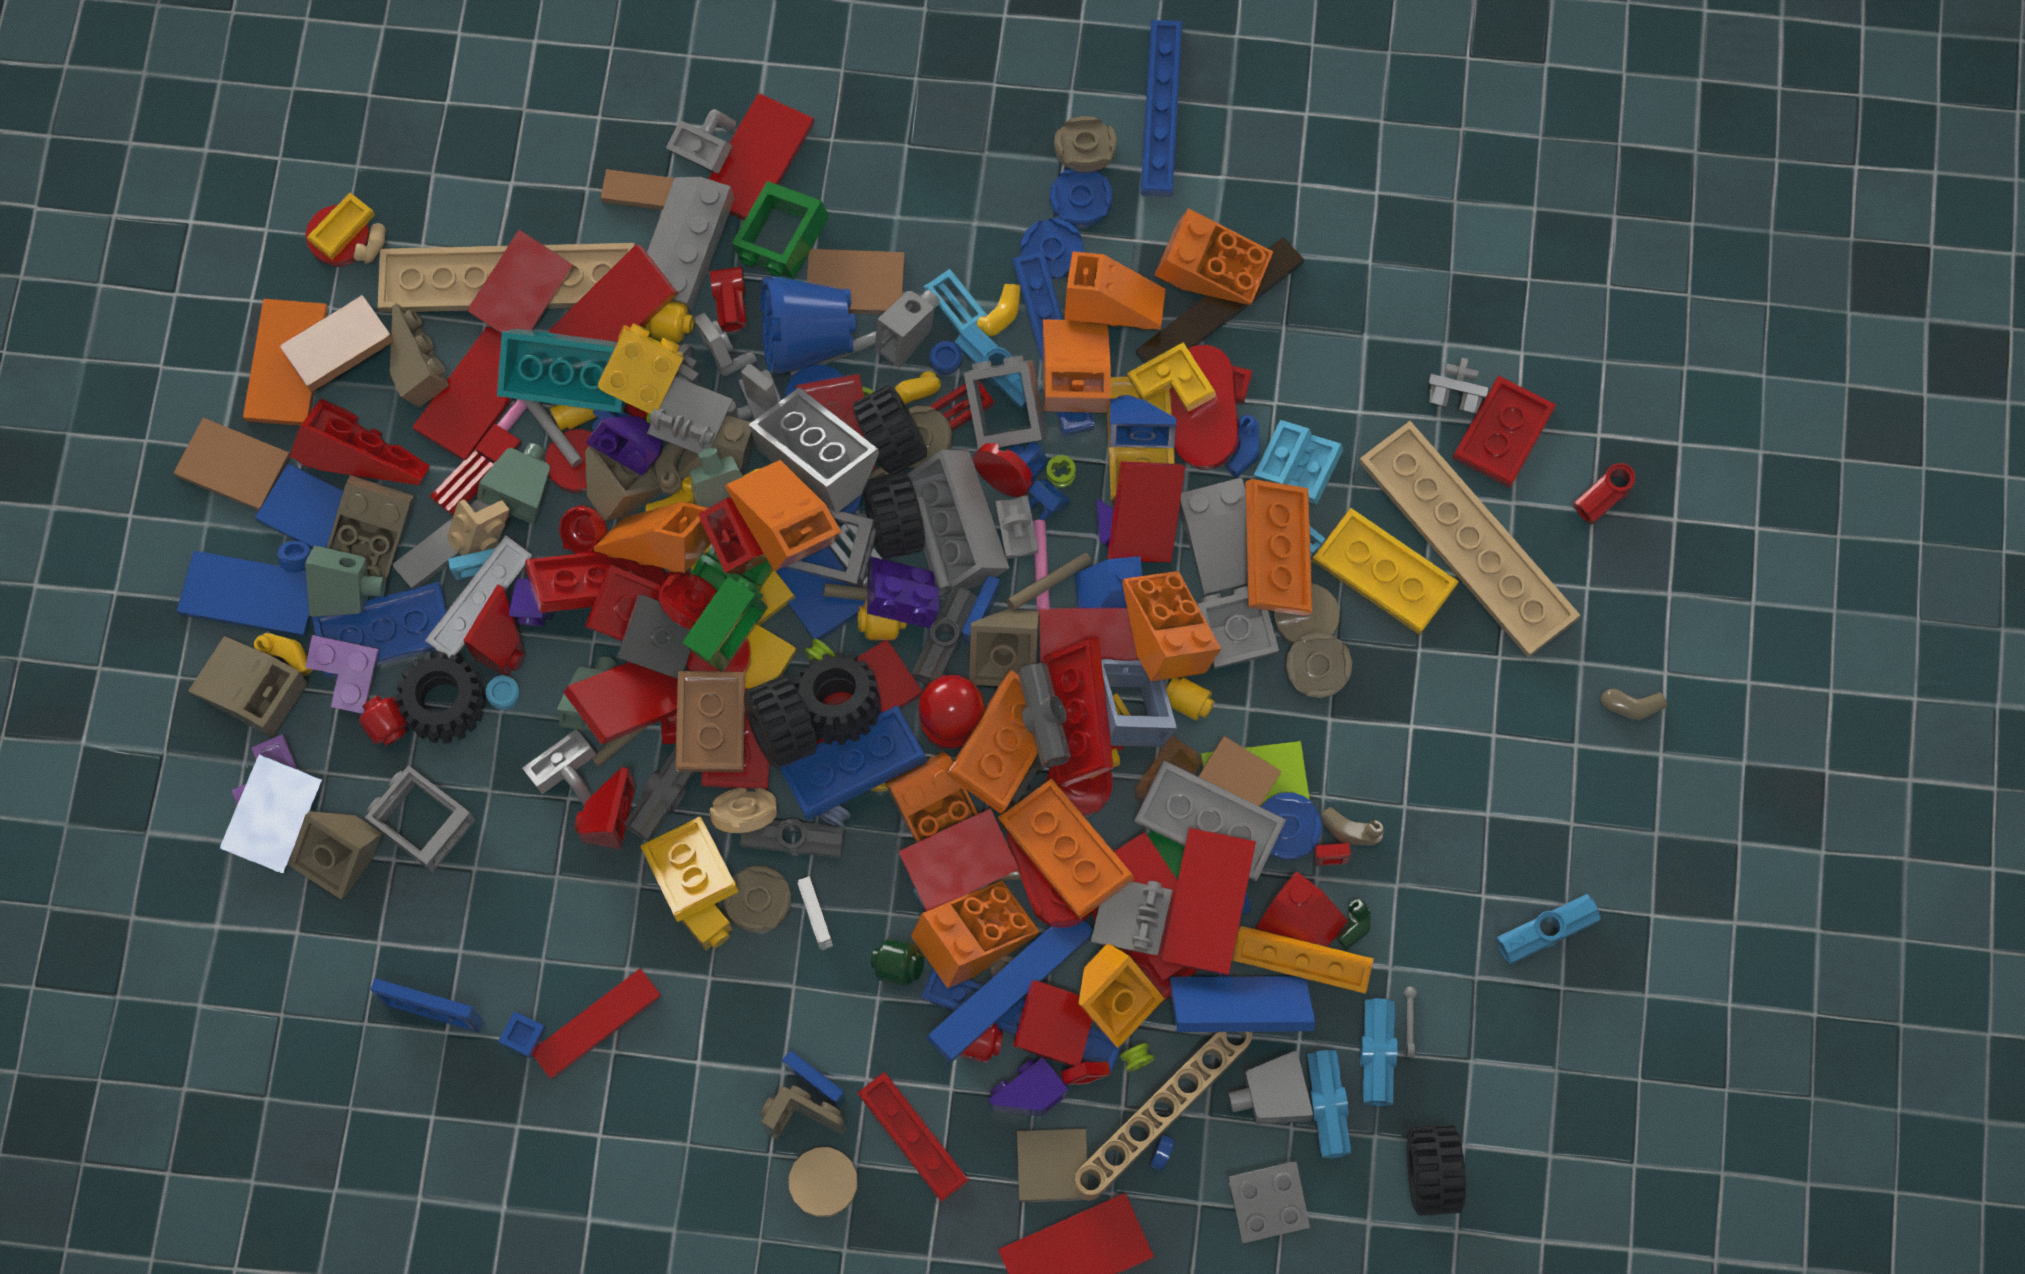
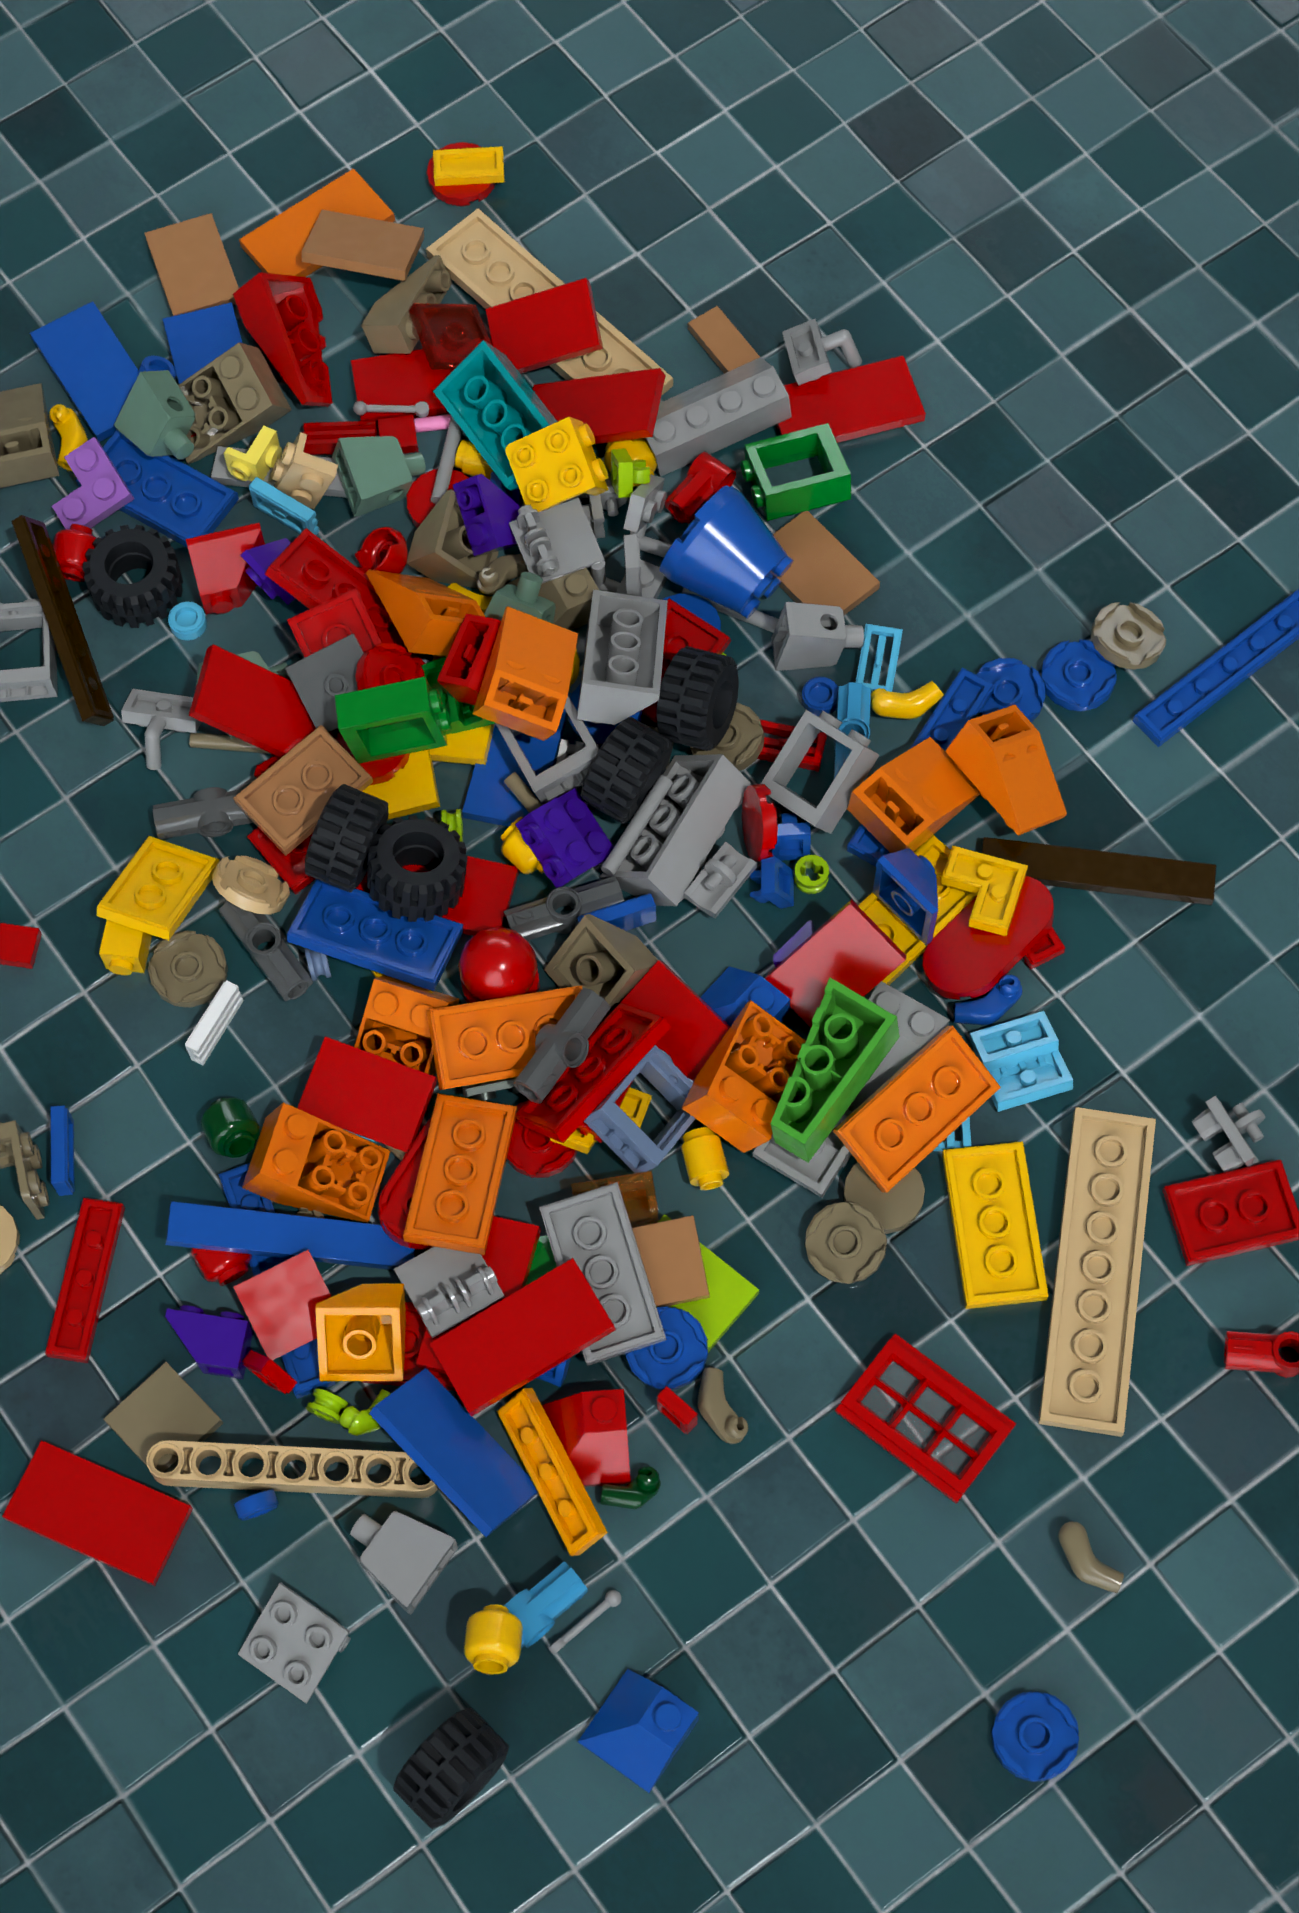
camera: 45 degrees right, 5 degrees down
tan arm [354,223,386,264] -> none
light grey tile [425,536,533,658] -> none
red slope [575,767,637,849] -> none
yellow arm [894,371,941,404] -> none
dark tan bar [1006,553,1092,611] -> none
bright pink bar [1033,520,1050,611] -> none
orange slope [1154,208,1273,305] -> none
dark azure piece [1307,1050,1352,1159] -> none
dark azure piece [1496,894,1601,965] -> none
none -> dark brown tile [11,515,114,726]
none -> light yellow bracket [224,426,282,481]
none -> lime arm [339,1389,391,1436]
none -> light grey hinge [353,401,429,418]
none -> clear red plate [409,303,492,370]
none -> yellow head [464,1604,523,1675]
none -> blue slope [578,1669,699,1793]
none -> lime tile [611,449,650,498]
none -> bright green wedge [770,977,900,1163]
none -> red piece [835,1333,1016,1504]
none -> blue tile [991,1692,1079,1782]

